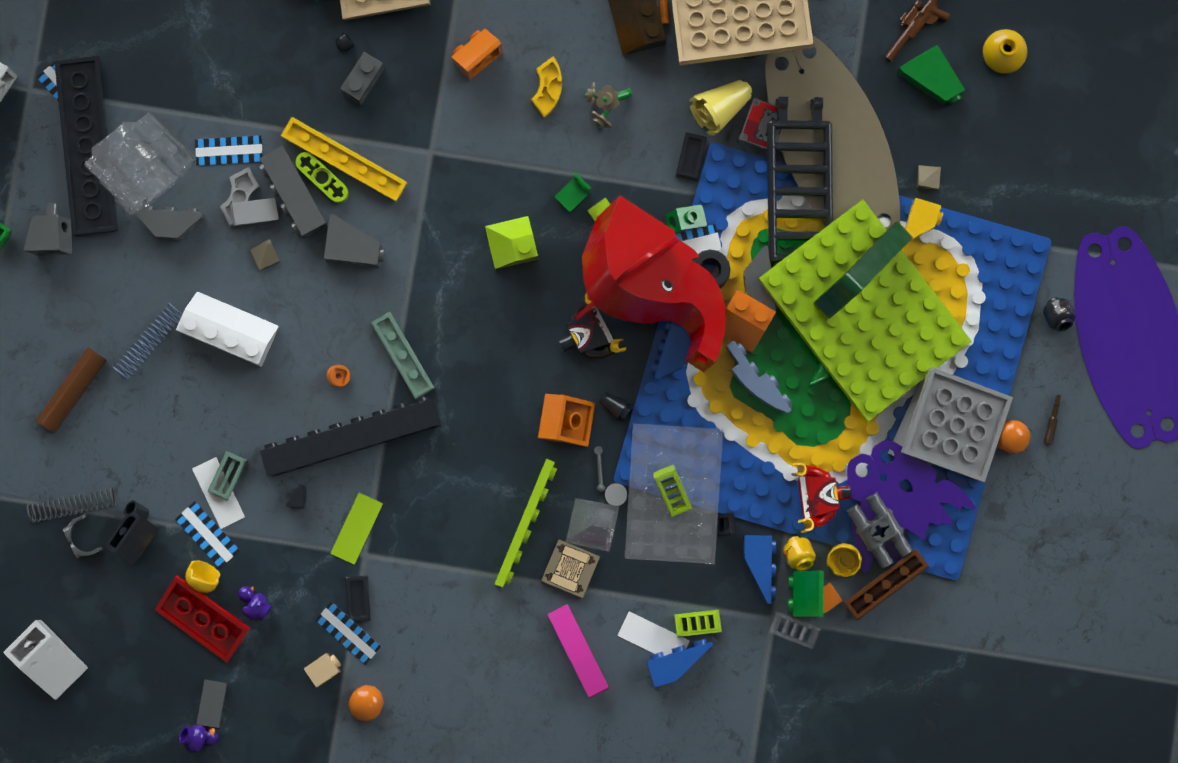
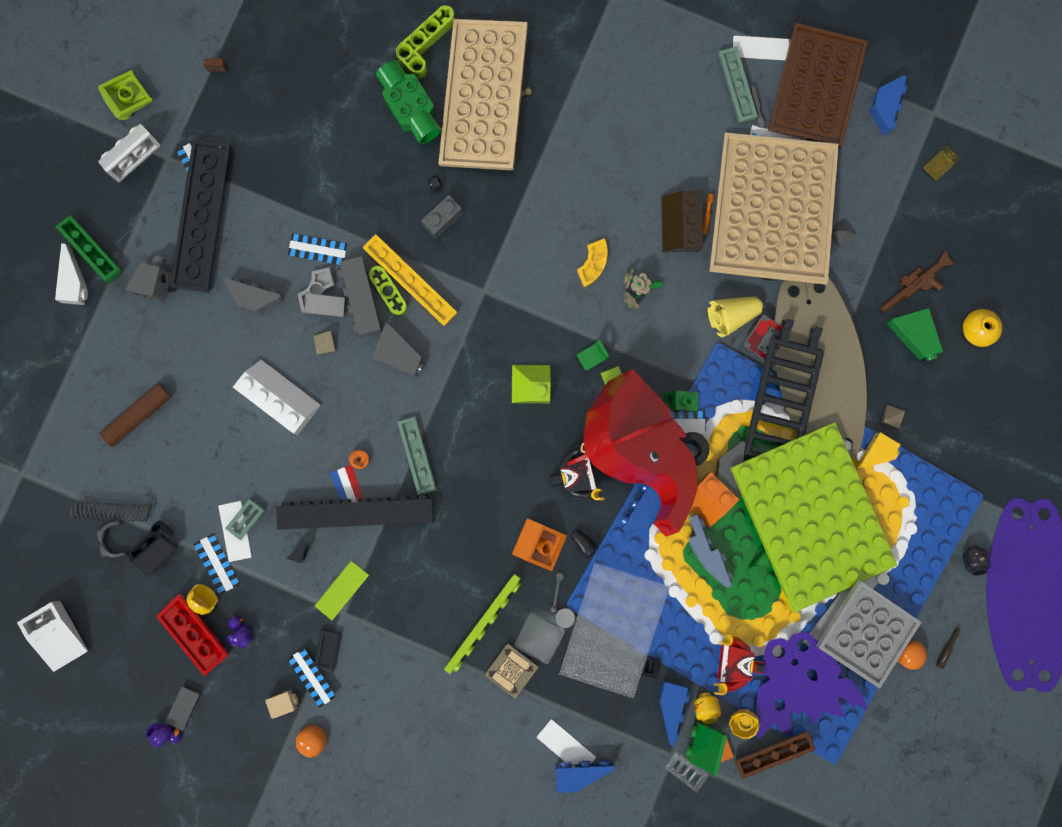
camera: 15 degrees right, 0 degrees up
clear slope [84,112,196,215] -> none
sand blue piece [113,303,183,380] -> none
orange slope [451,29,503,81] -> none
dark pink slope [547,604,610,699] -> none
lime slope [653,465,692,517] -> none
lime slope [674,610,722,638] -> none
black tile [675,132,707,181] -> none
dark green beam [813,221,913,320] -> none
dark grey pin [847,492,912,569] -> none
none -> sticker [330,465,363,503]

